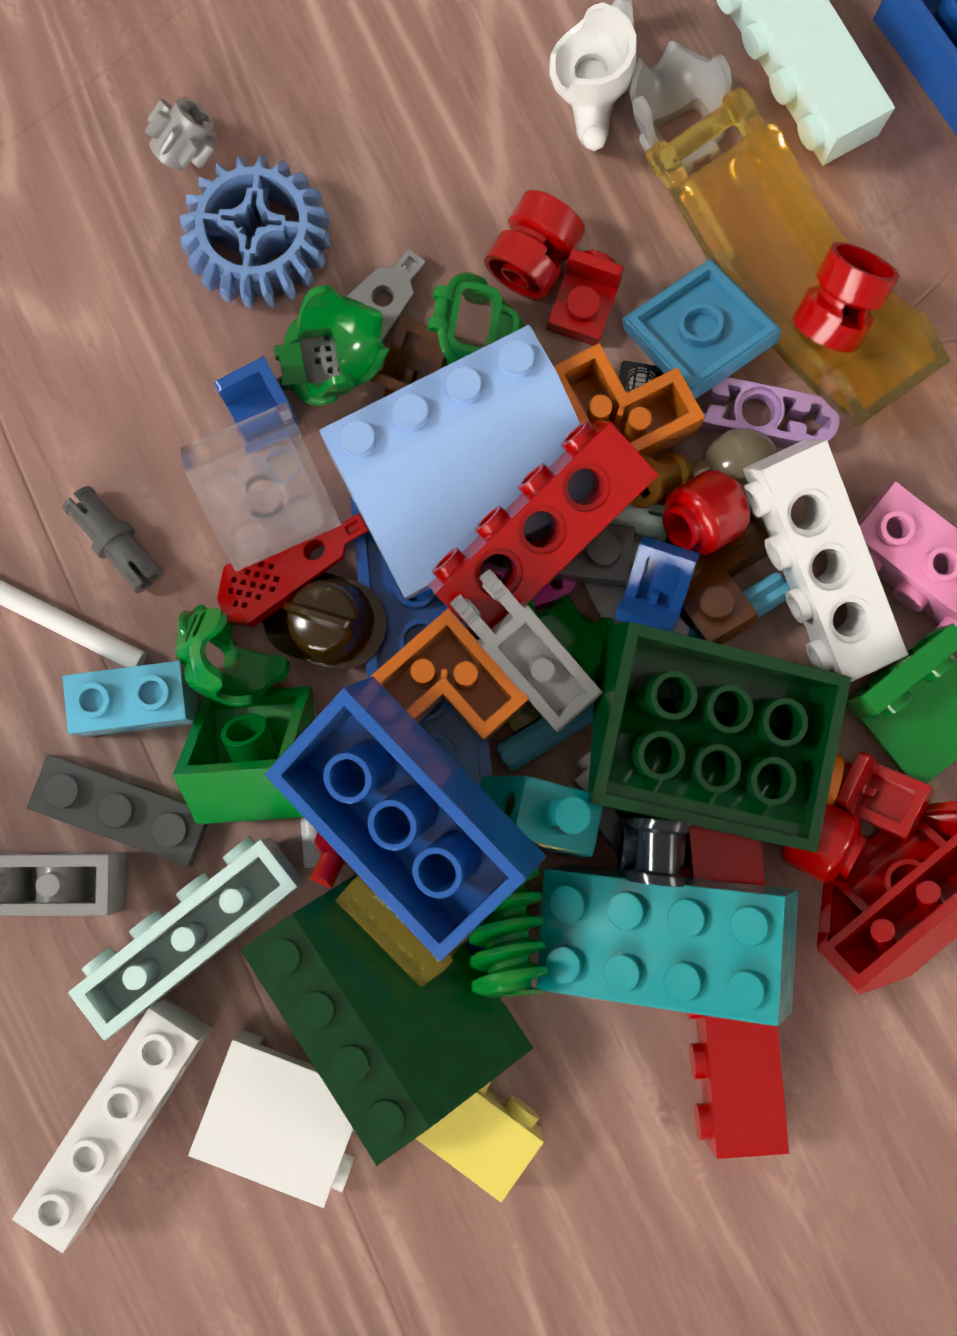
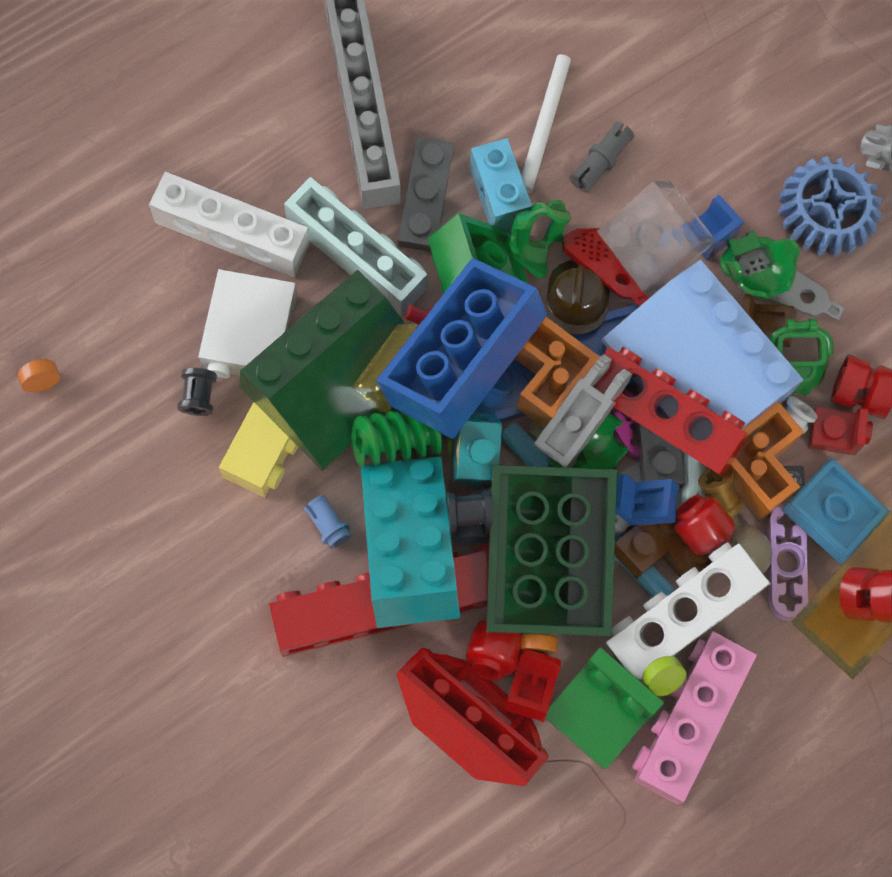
camera: 75 degrees right, 10 degrees down
none -> black bush [177,368,217,416]
none -> medium blue pin [304,495,351,549]
none -> lime tile [642,656,686,696]
none -> white bush [784,396,818,434]

